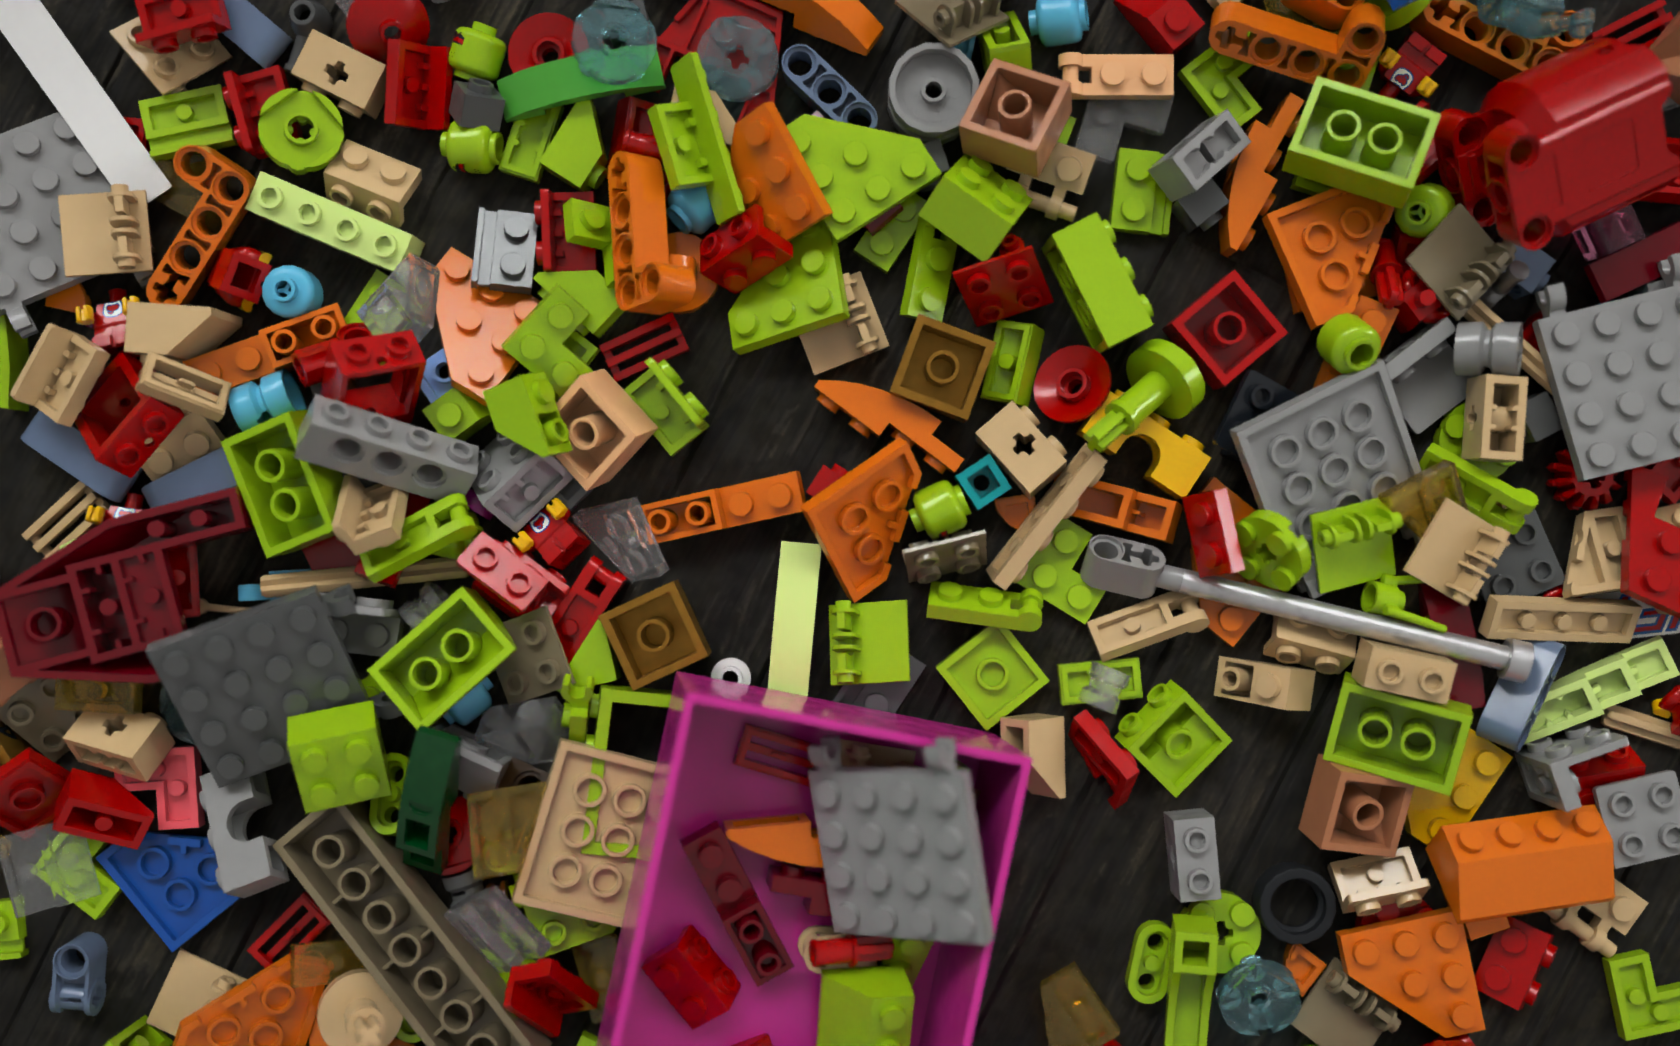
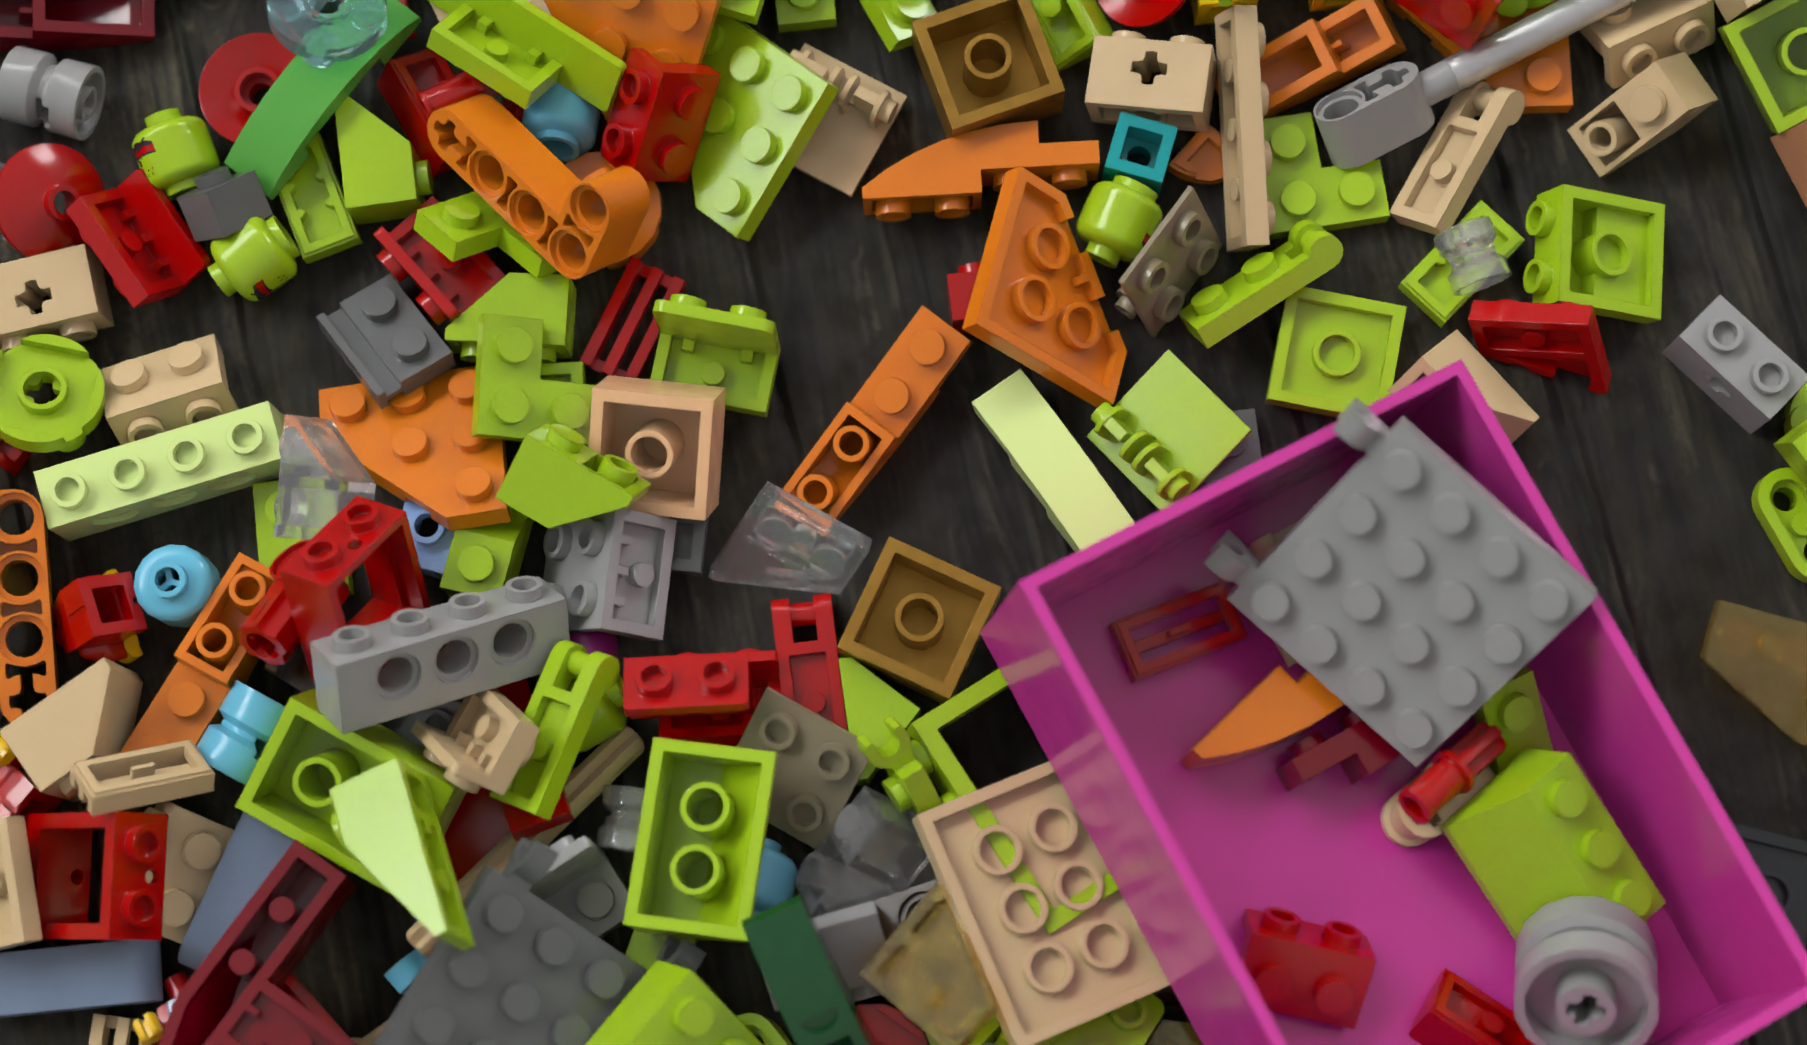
camera: 30 degrees left, 10 degrees down
red piece [512,498,591,571] -> none
dark red slope [680,820,794,987] -> none
none -> lime slope [329,757,475,951]

